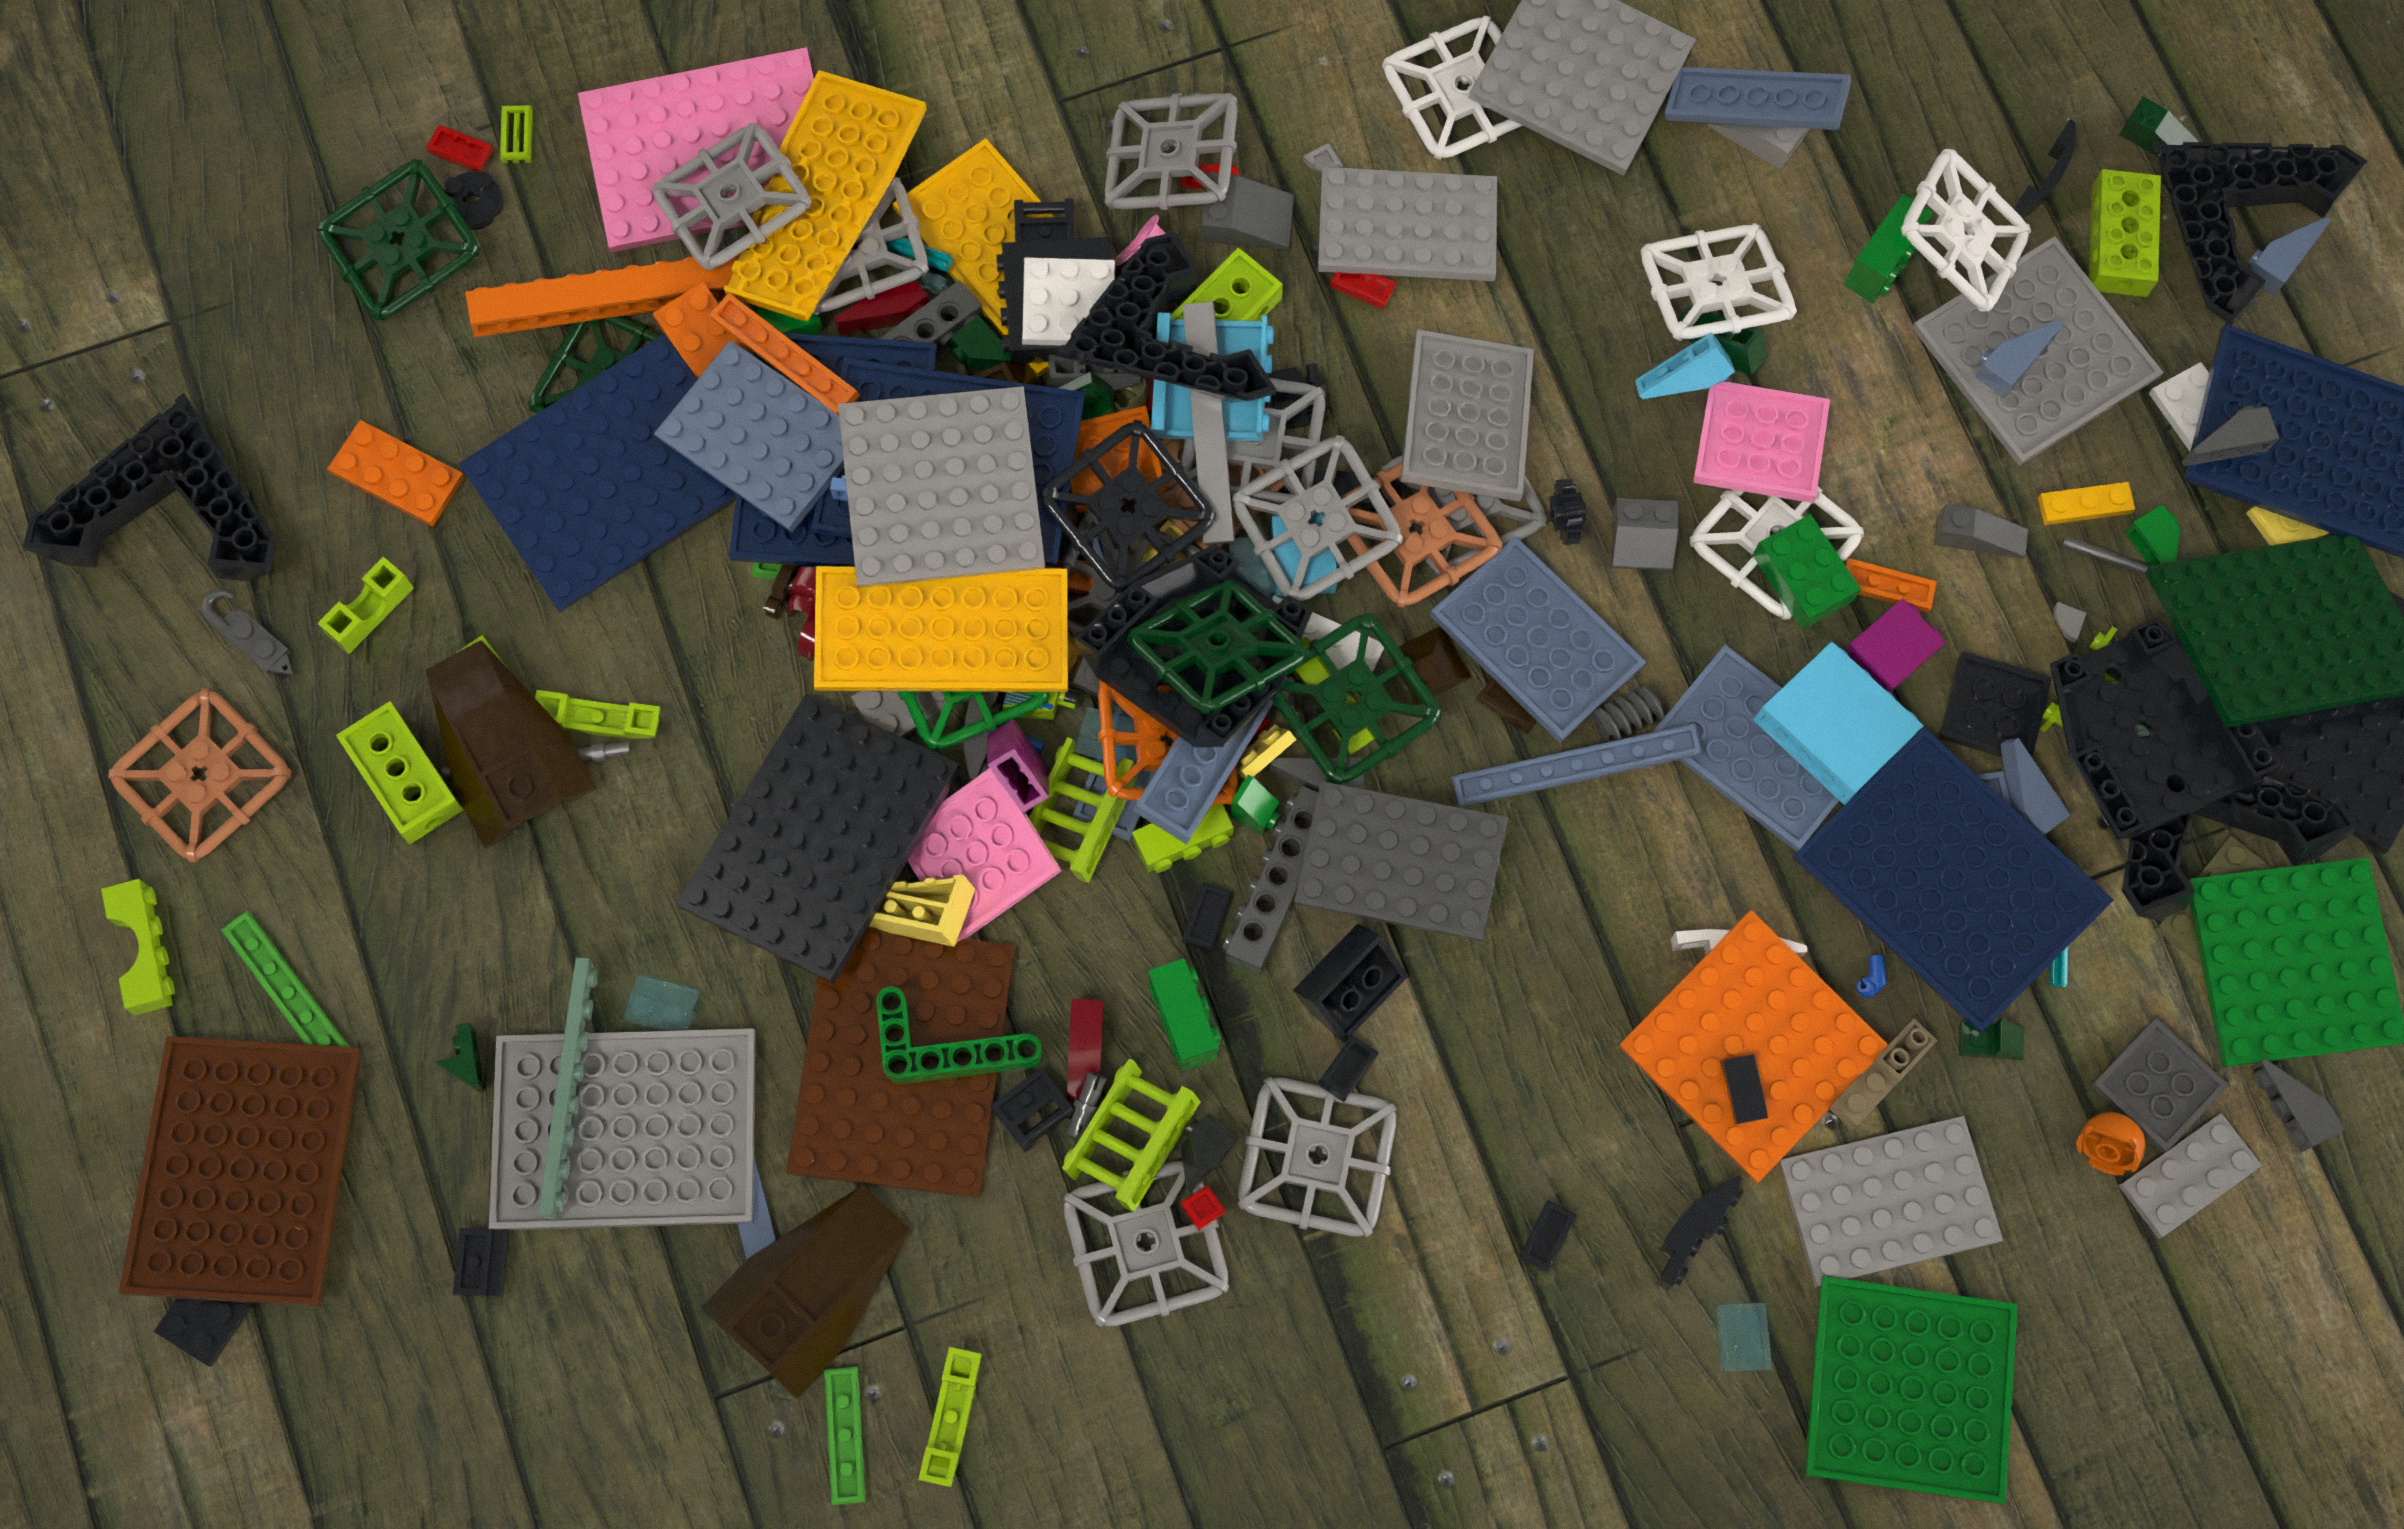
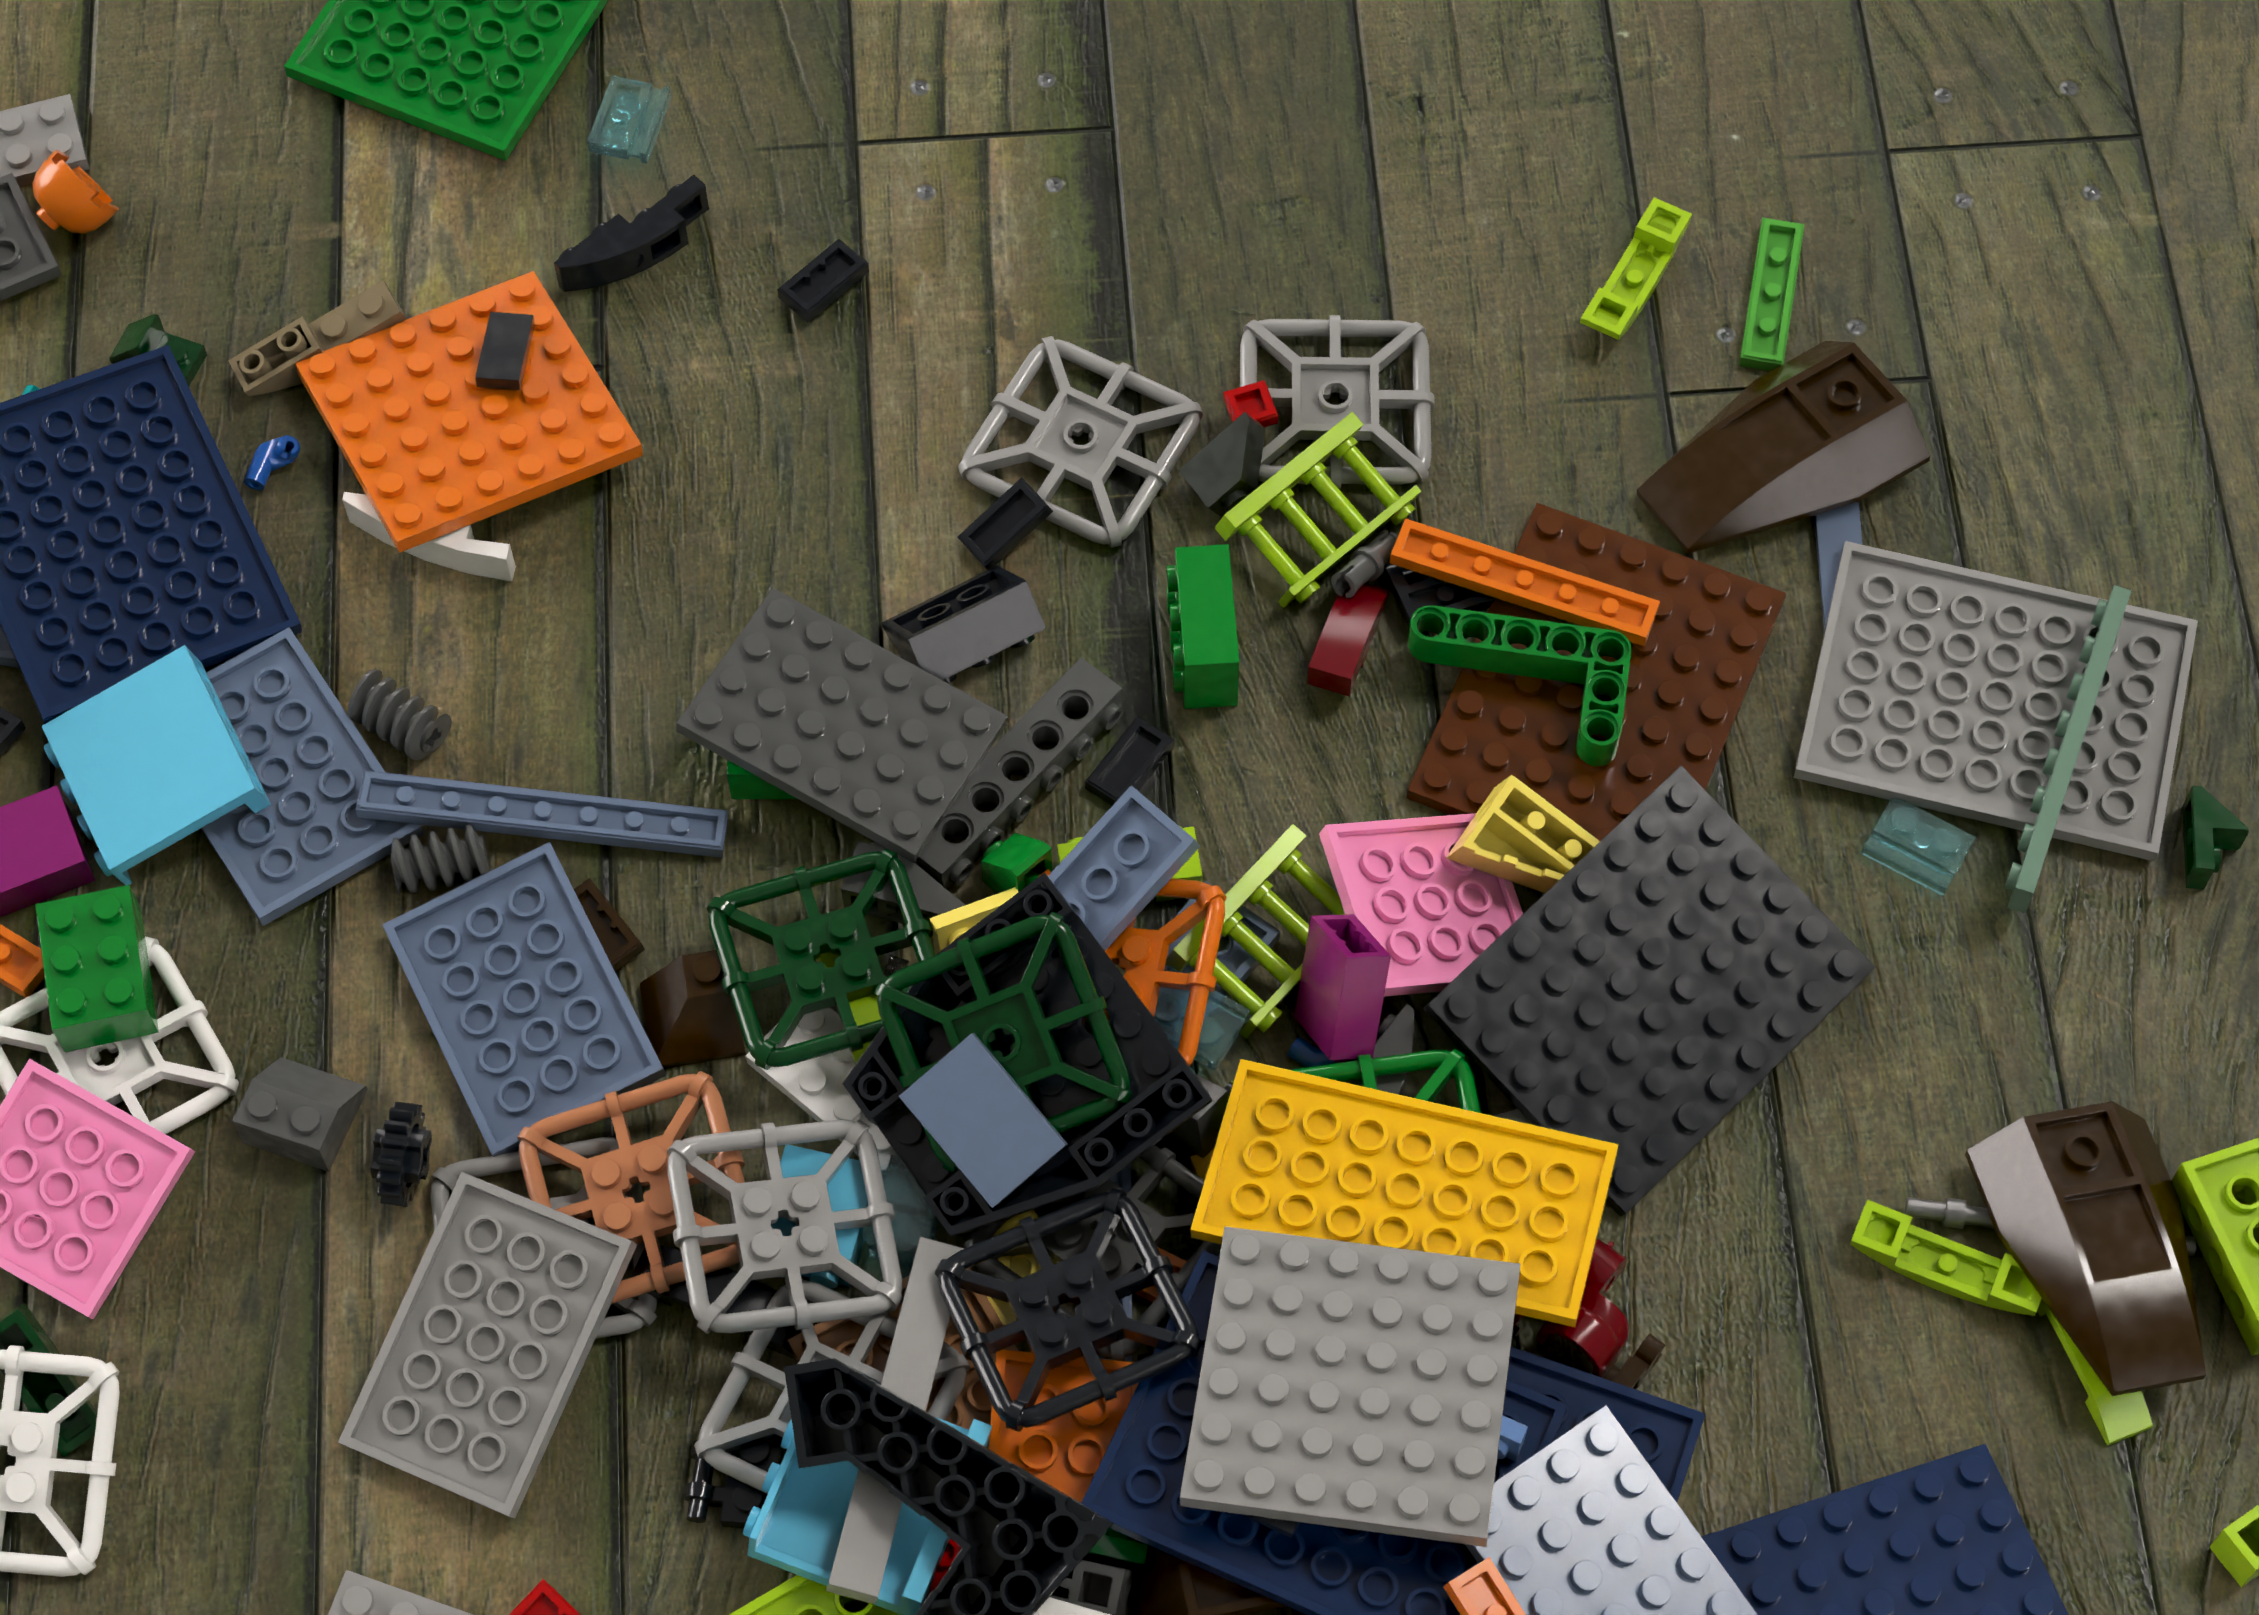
camera: 160 degrees left, 10 degrees down
black plate [453,1228,510,1297] -> none
medium azure slope [1635,332,1735,399] -> none
light grey plate [1778,1116,2003,1288] -> none
none -> dark grey piece [348,668,452,761]
none -> sand blue tile [899,1033,1068,1208]
none -> orange plate [1390,518,1660,647]

